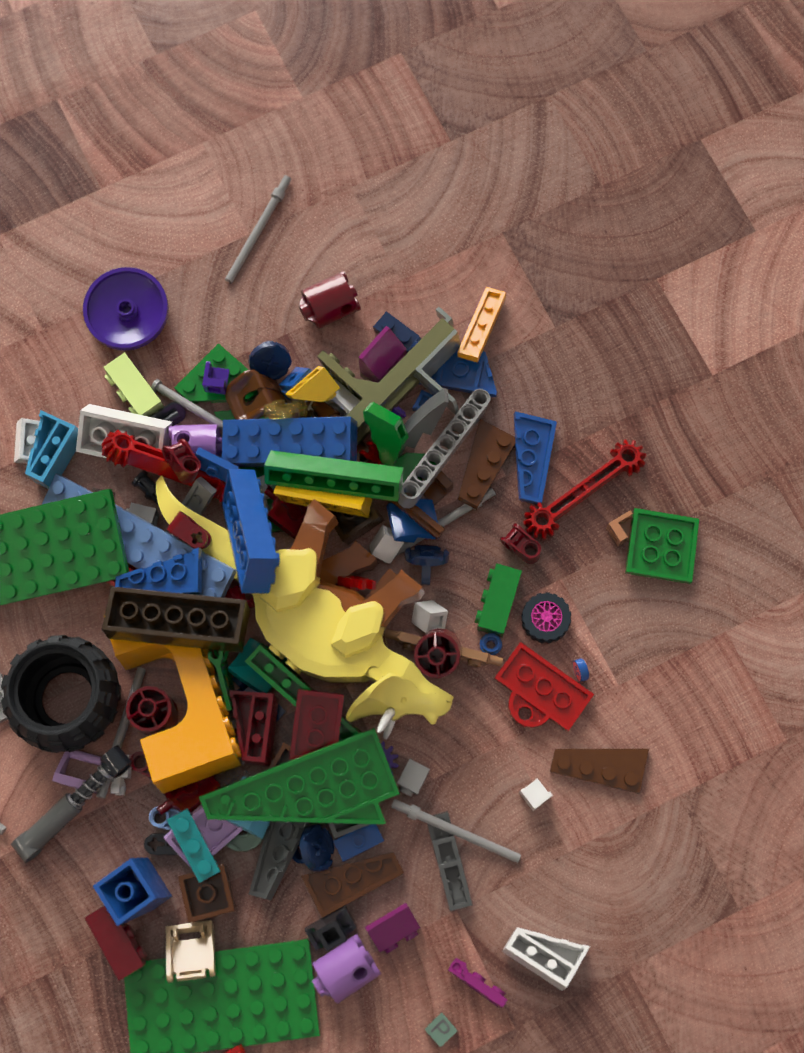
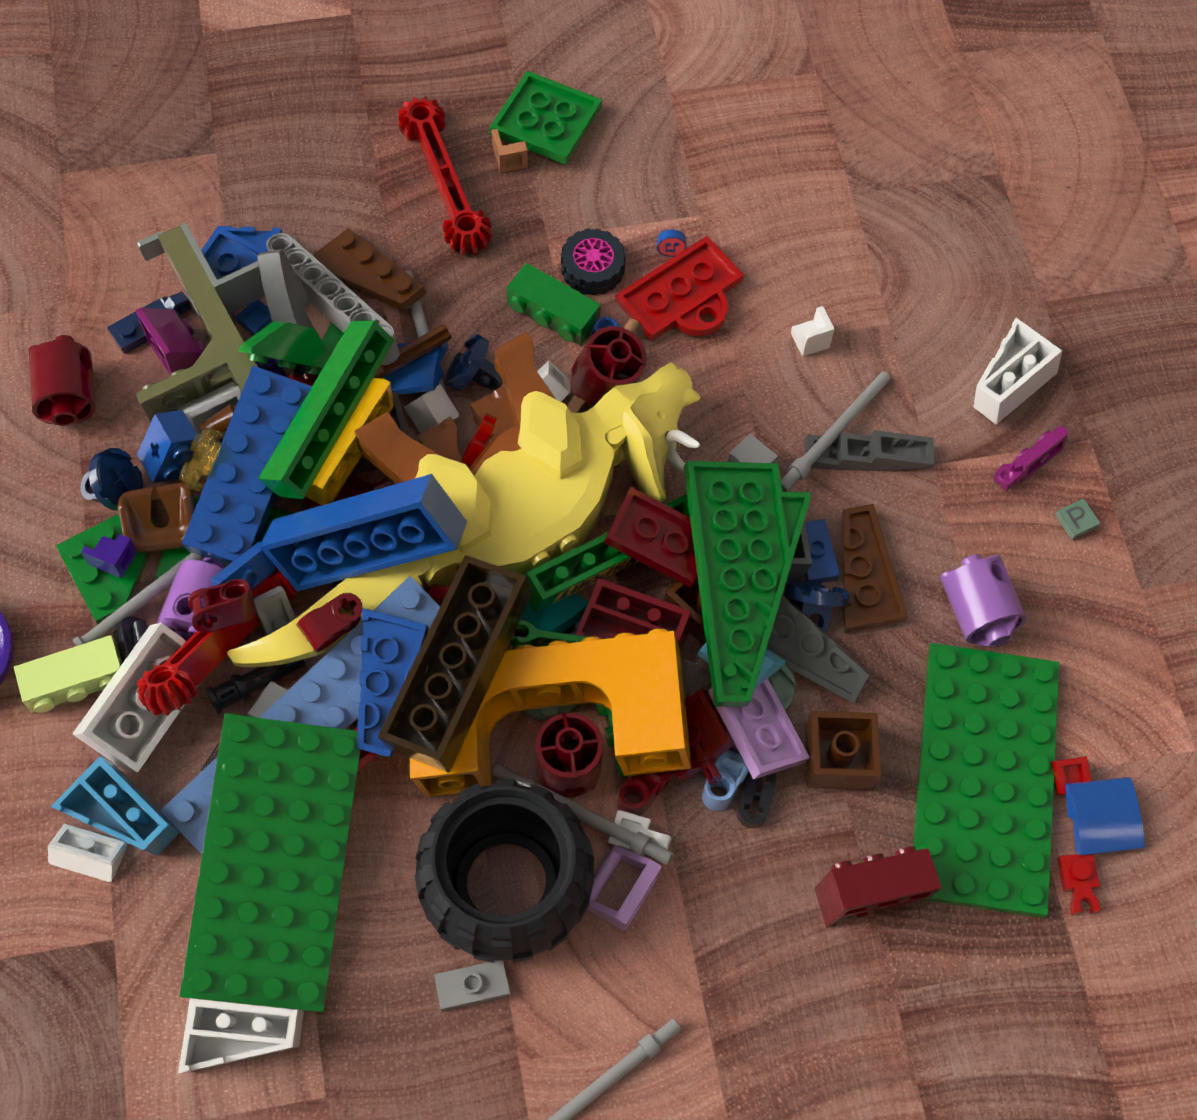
camera: 80 degrees left, 10 degrees down
piece [11,745,133,863] -> none
blue slope [93,858,173,926] -> none
tan container [166,920,216,983] -> none
teal plate [167,808,221,883] -> none
yellow slope [286,366,340,402] -> none
black brick [305,905,357,952] -> none
magenta slope [365,903,420,954] -> none
light orange plate [457,287,506,363] -> none
dark red piece [500,523,541,564] -> none
blue wing [514,411,557,505] -> none
reddish brown wing [550,749,649,794] -> none

